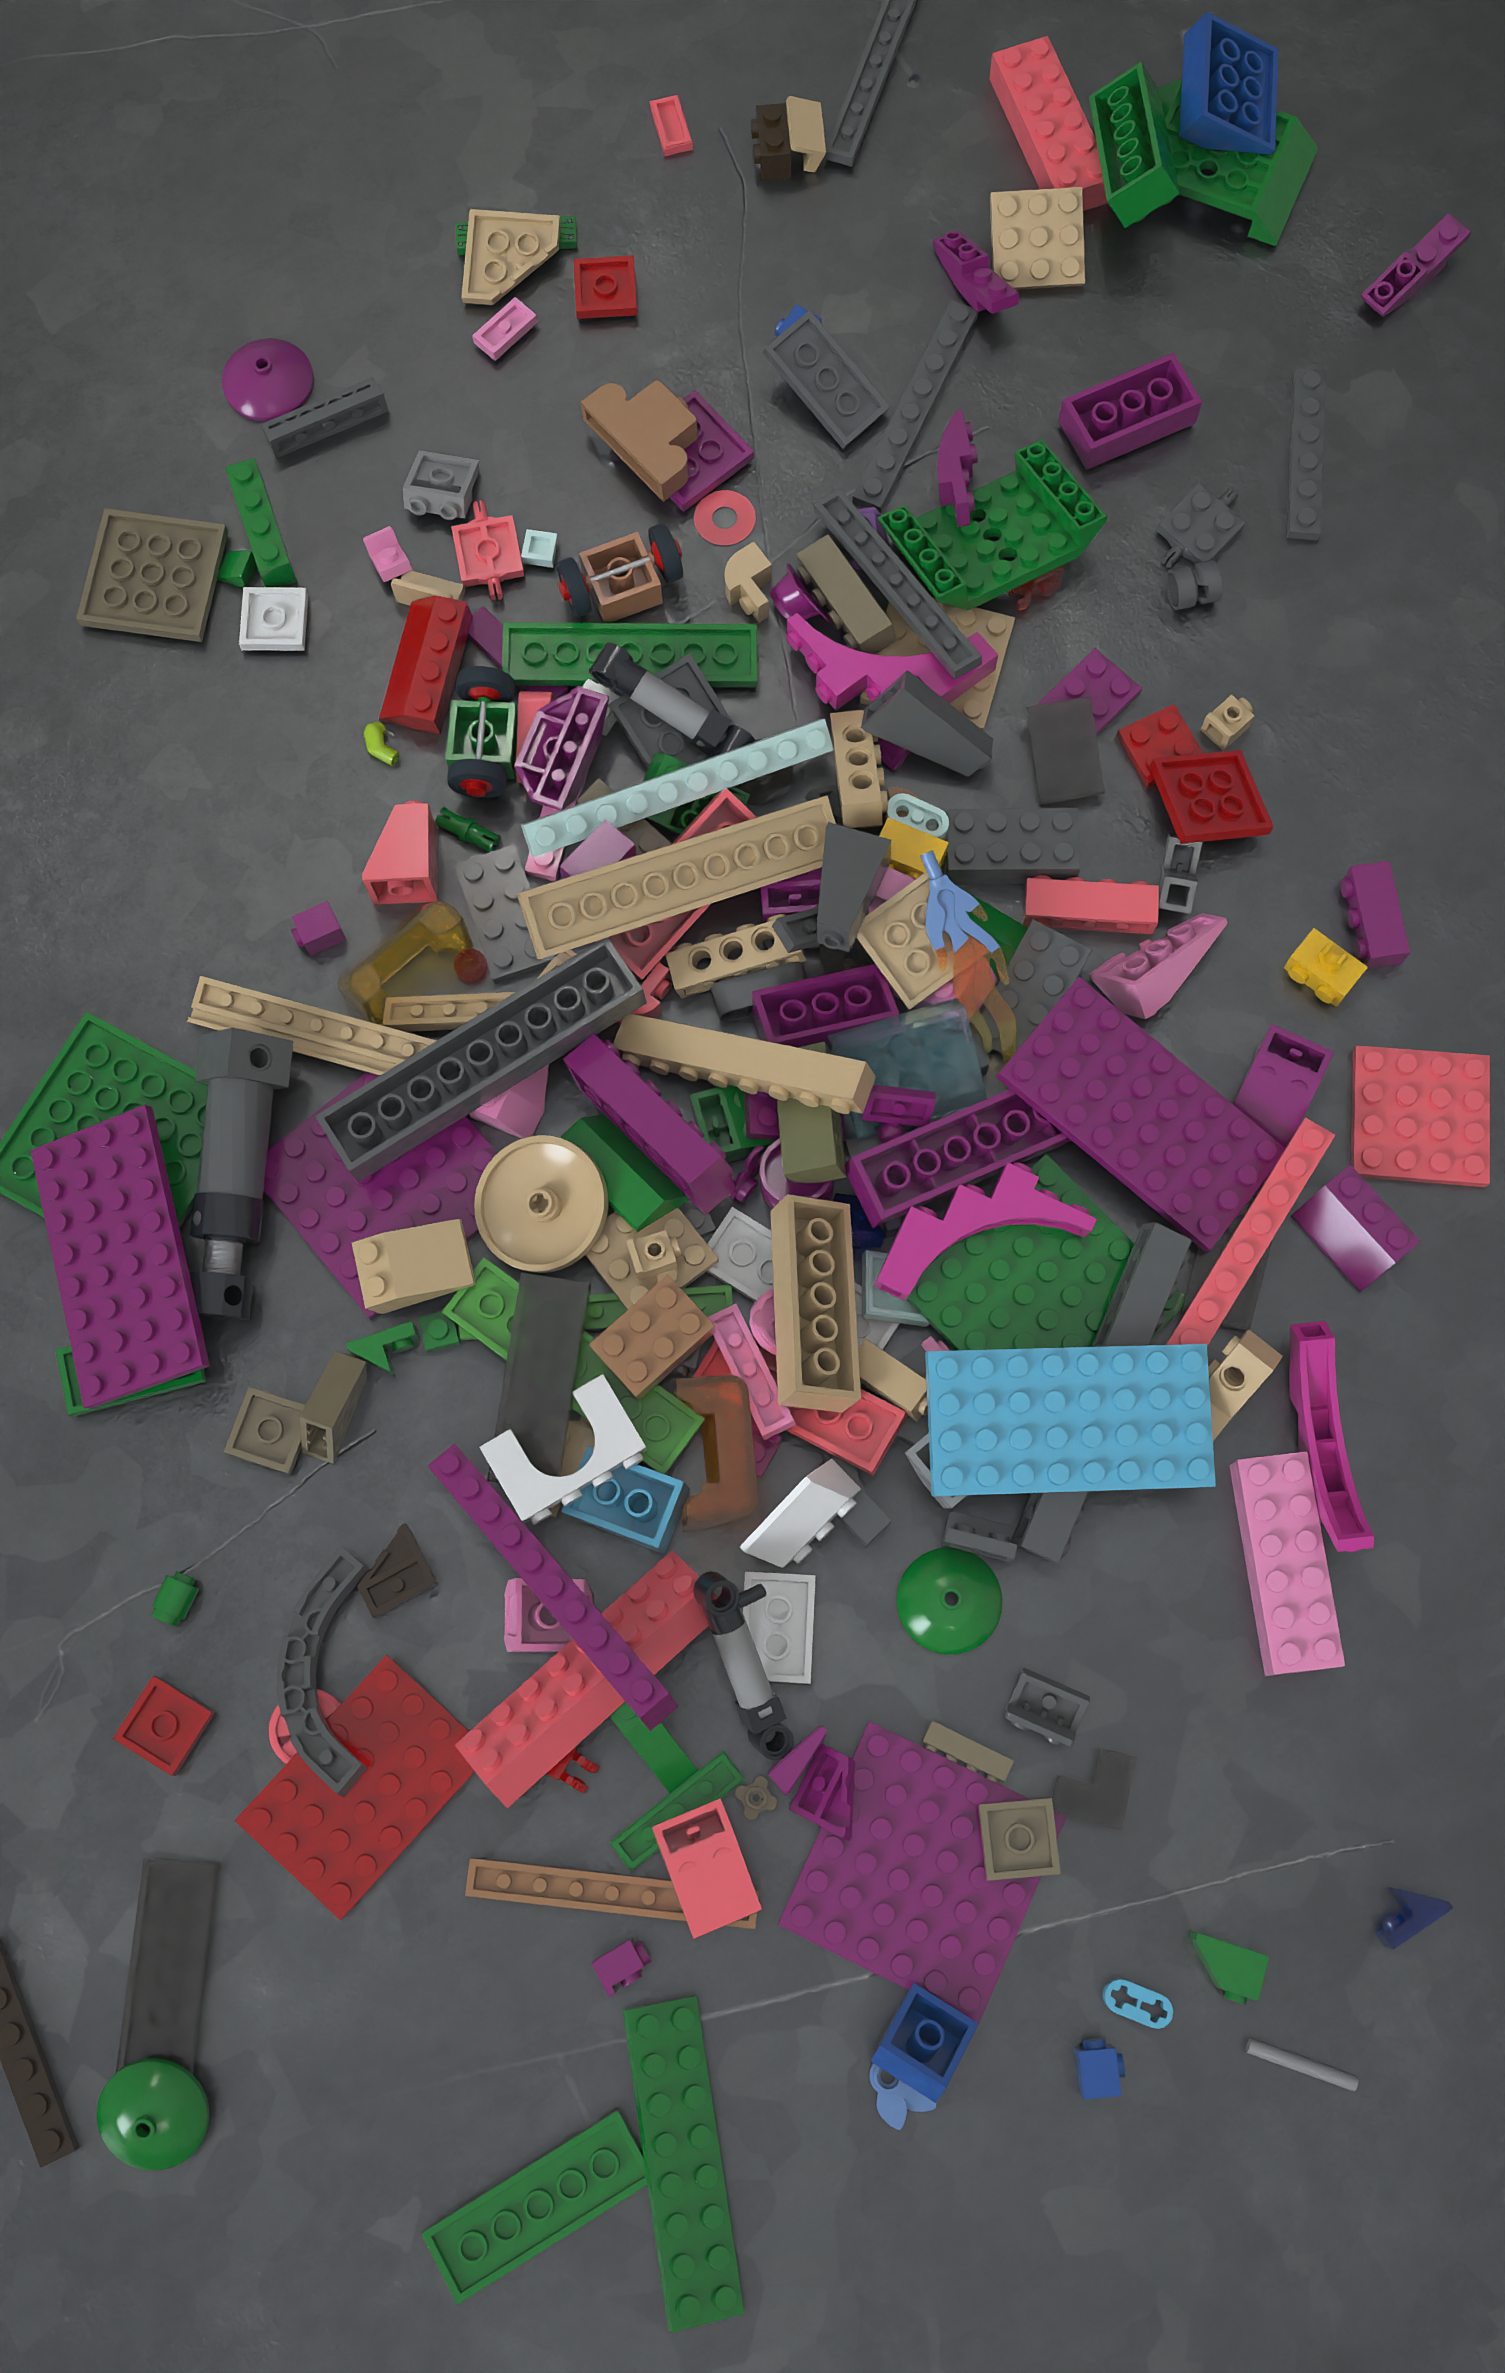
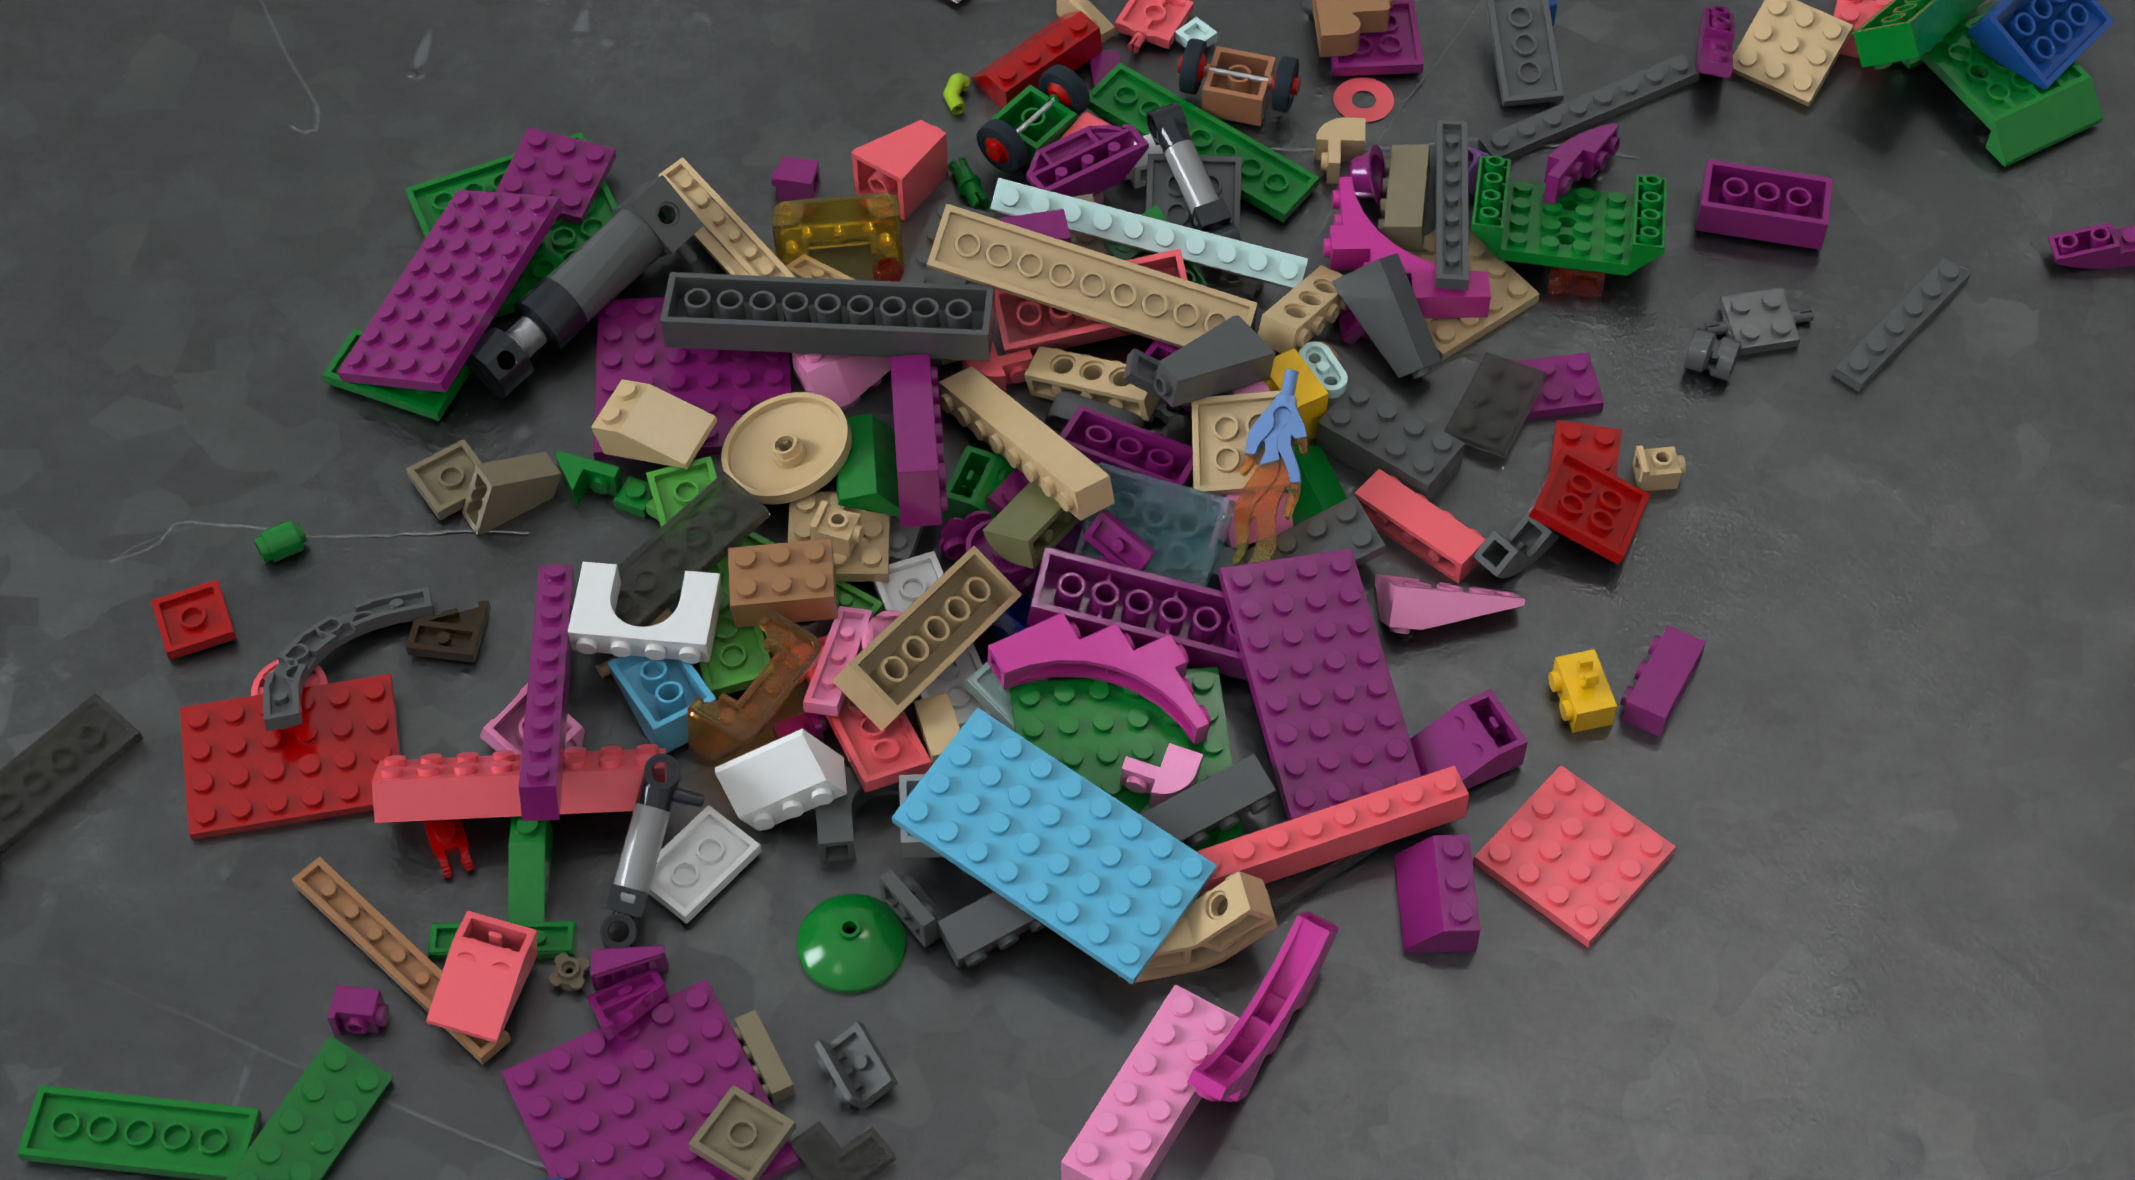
camera: 35 degrees right, 20 degrees down
none -> magenta plate [495,127,616,225]
none -> bright pink brick [1120,743,1203,808]

